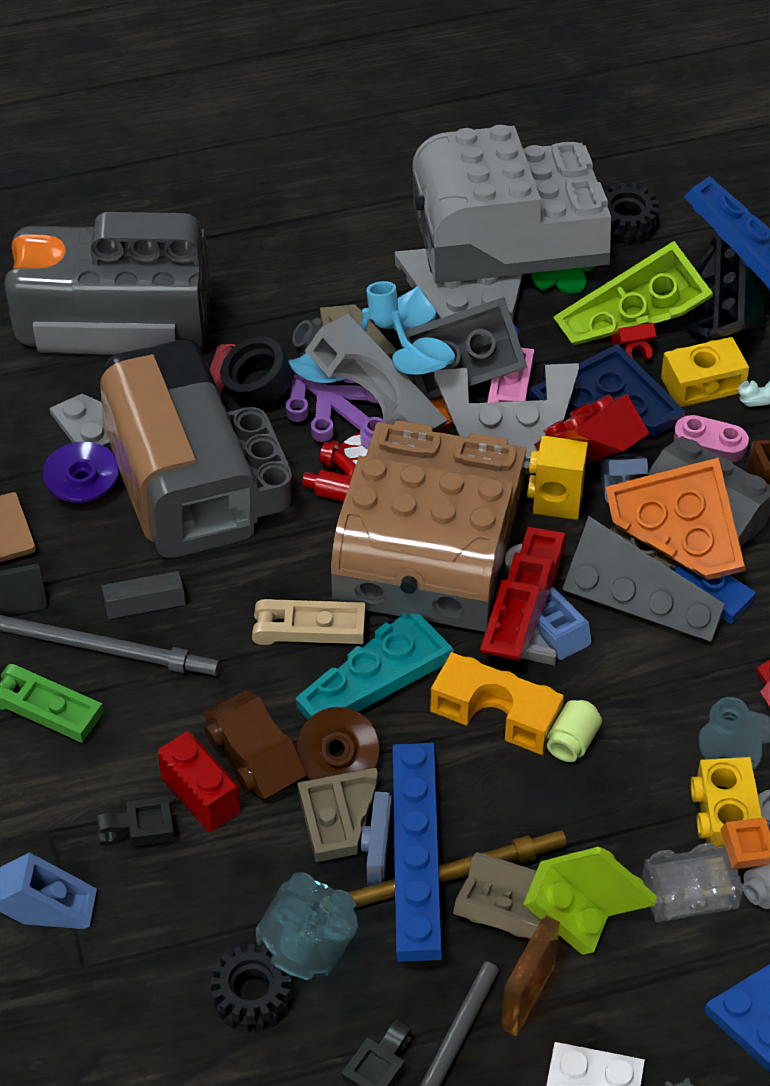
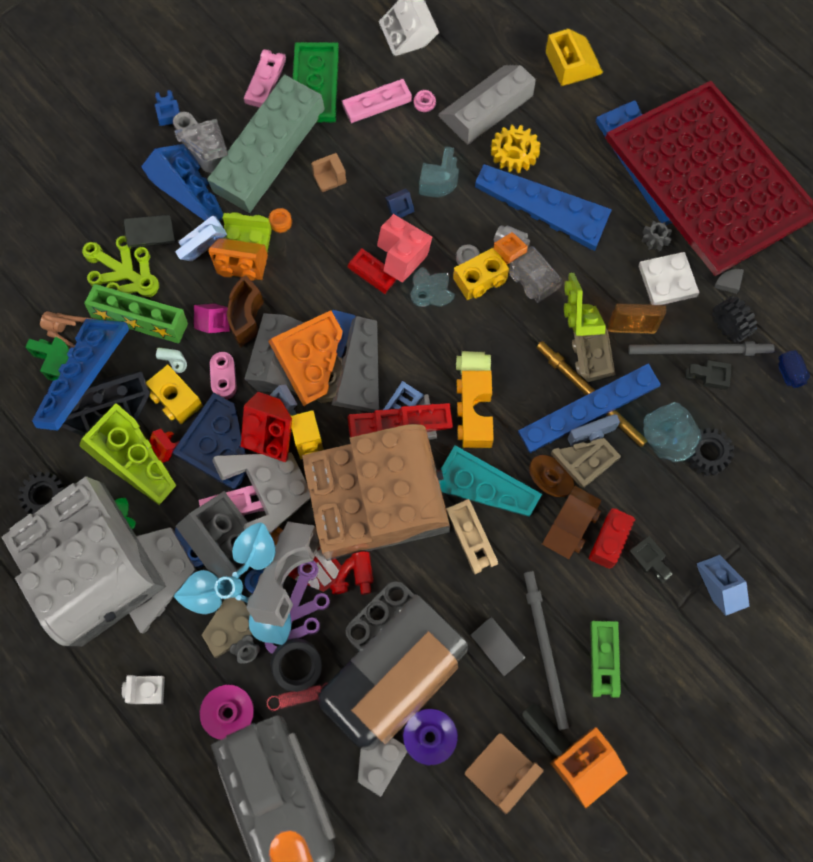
camera: 115 degrees left, 20 degrees up
none -> white bracket [122,675,165,704]
none -> dark pink dish [200,685,254,740]

